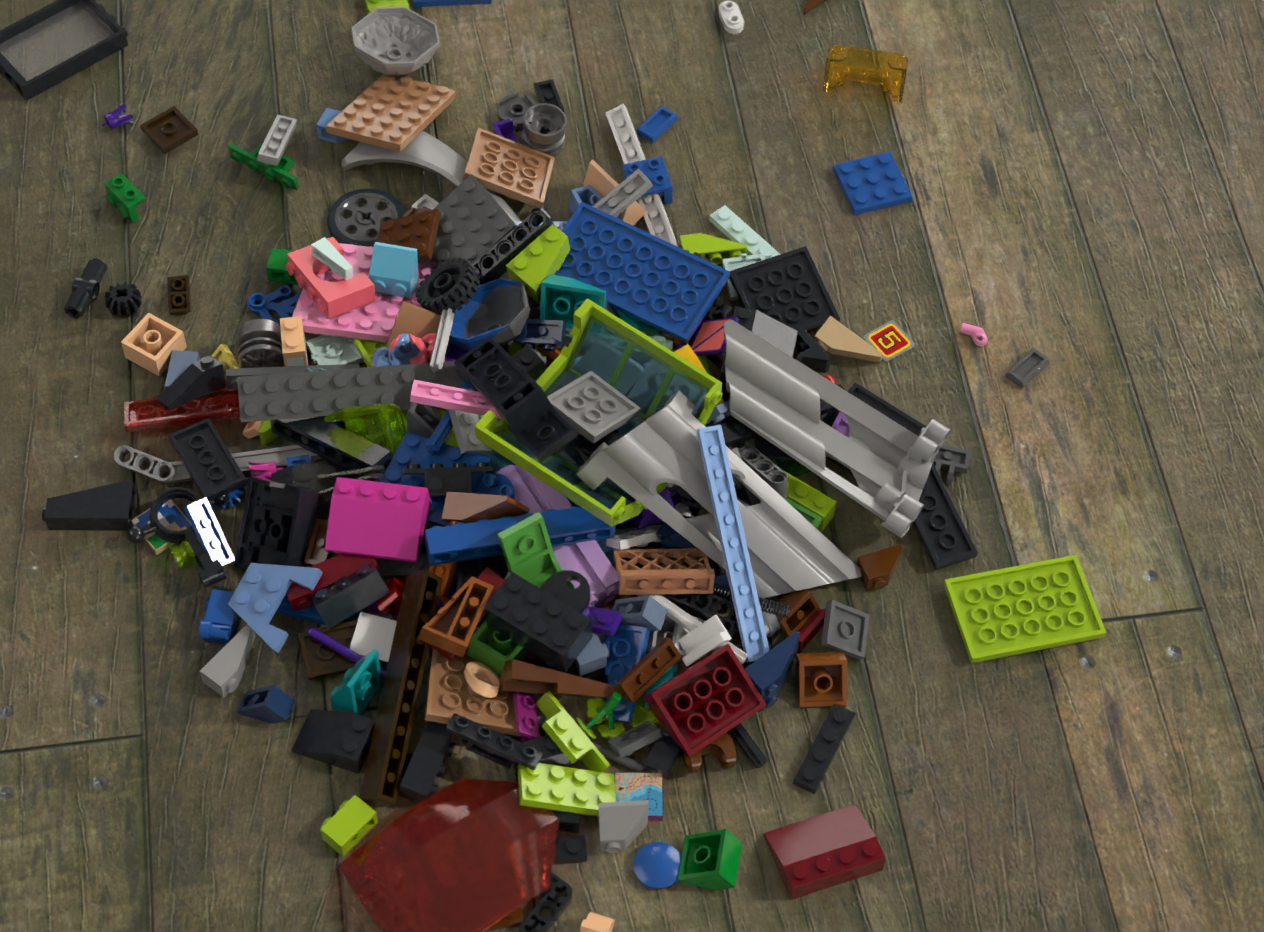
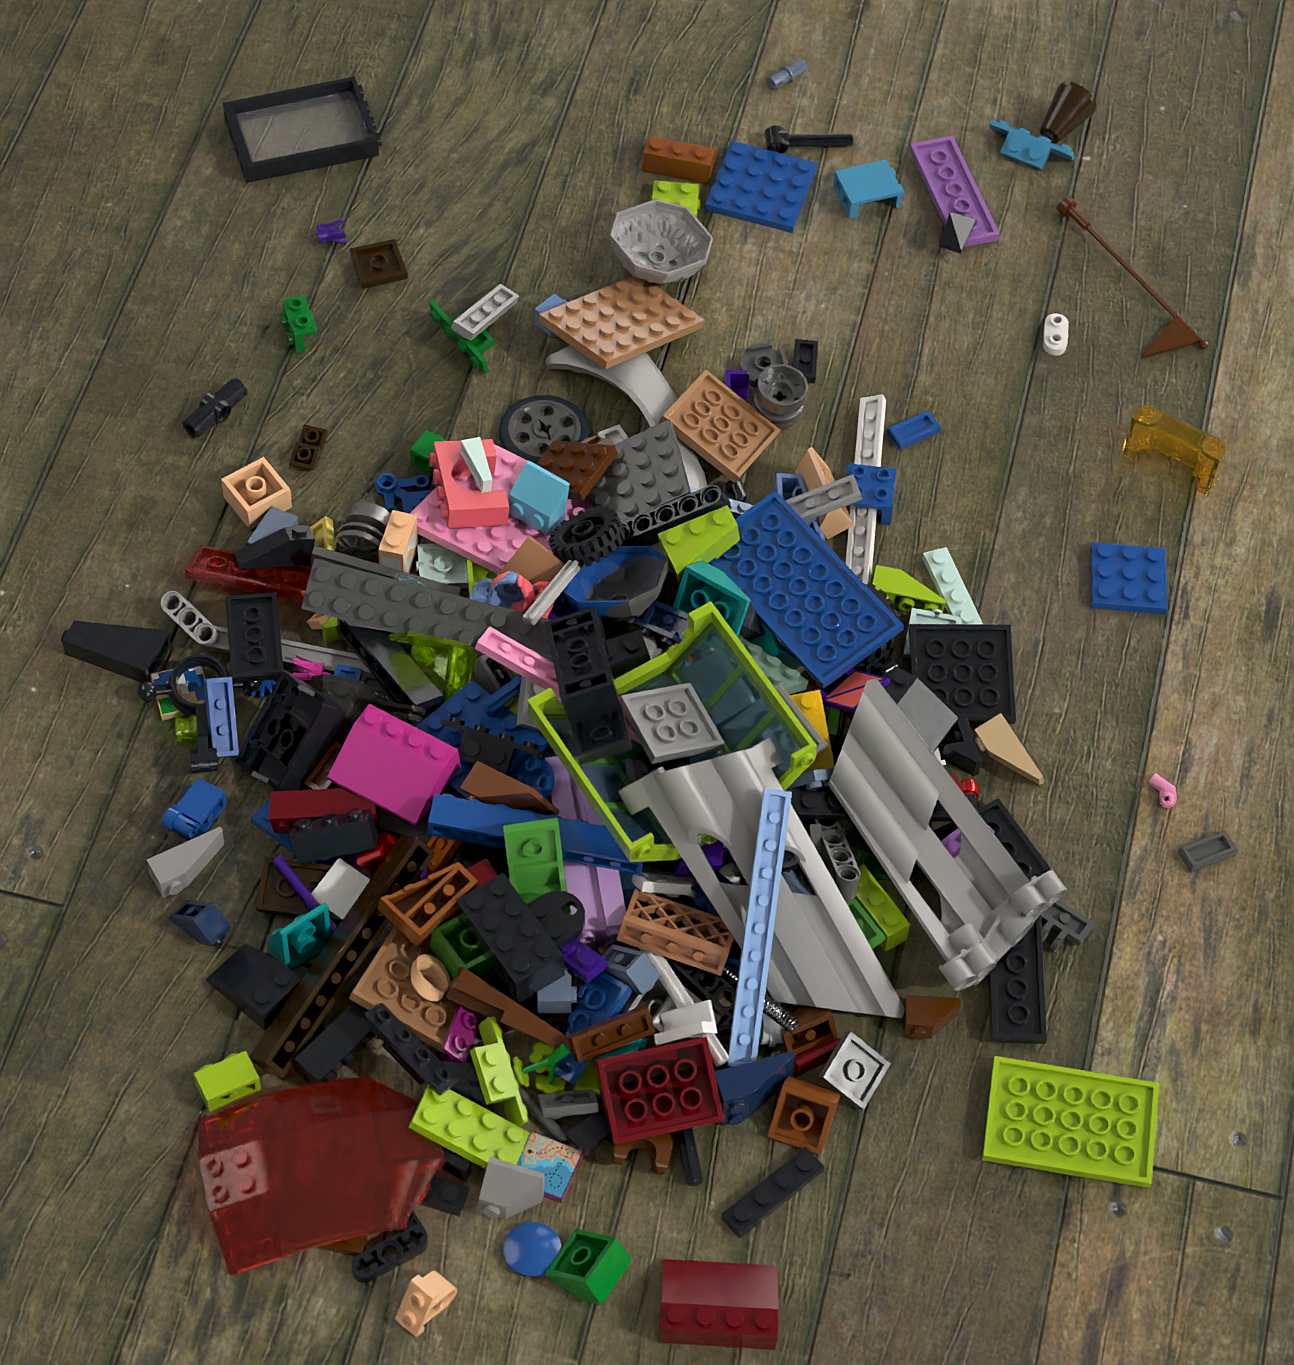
camera: 20 degrees right, 0 degrees up
black gear [105,281,142,318] -> none
medium blue wing [228,563,323,653] -> none
sticker [864,320,915,361] -> none

